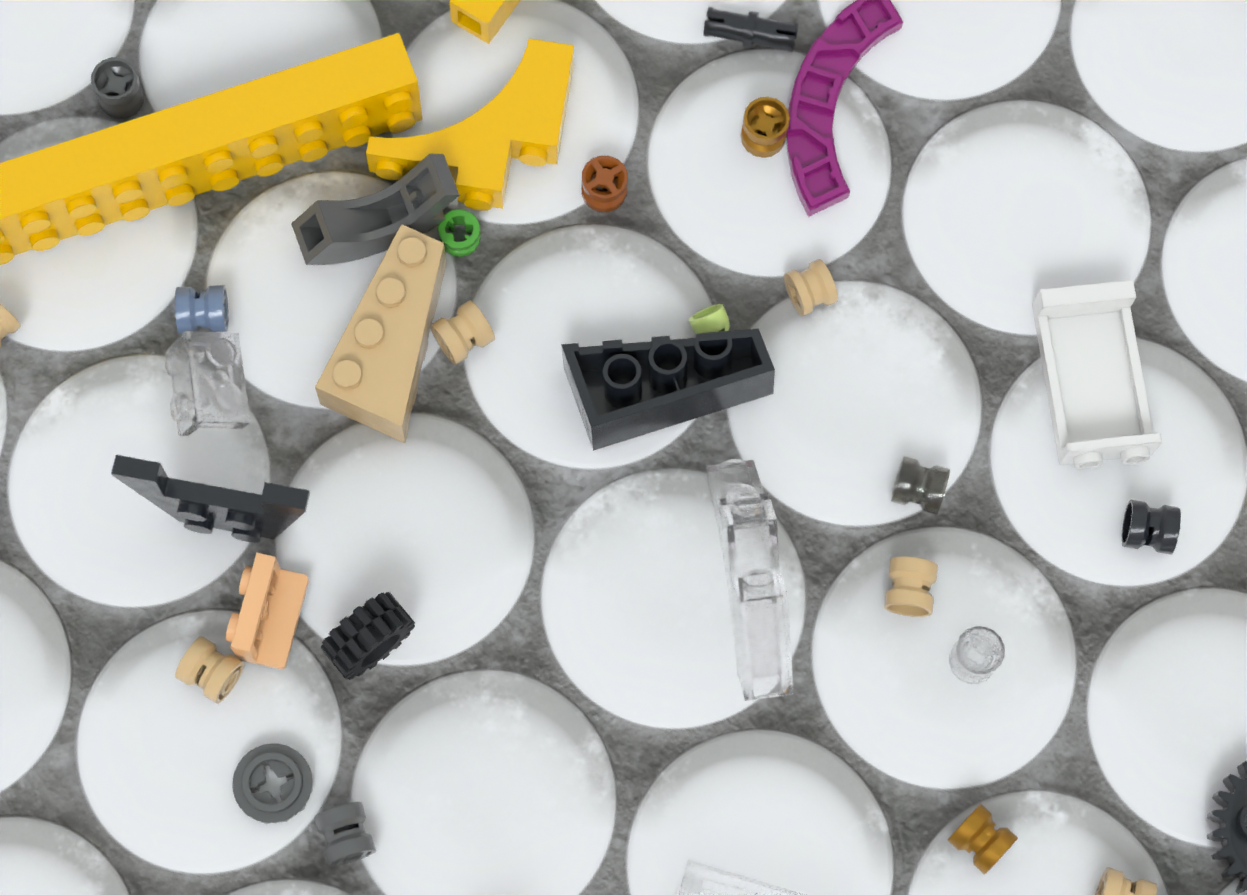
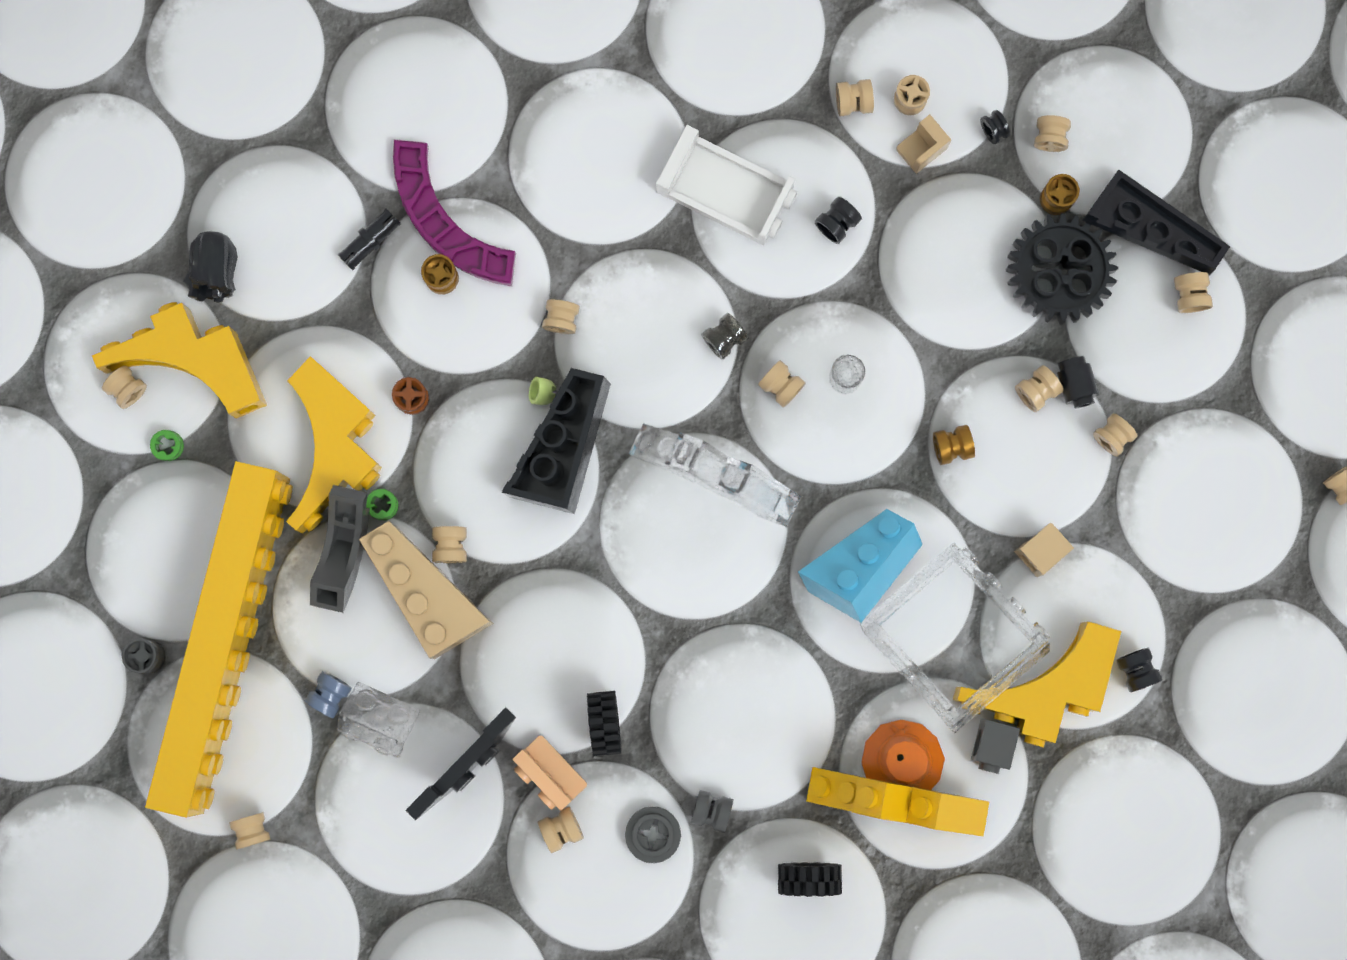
camera: 50 degrees left, 10 degrees up
none -> medium azure wedge [798,509,923,623]

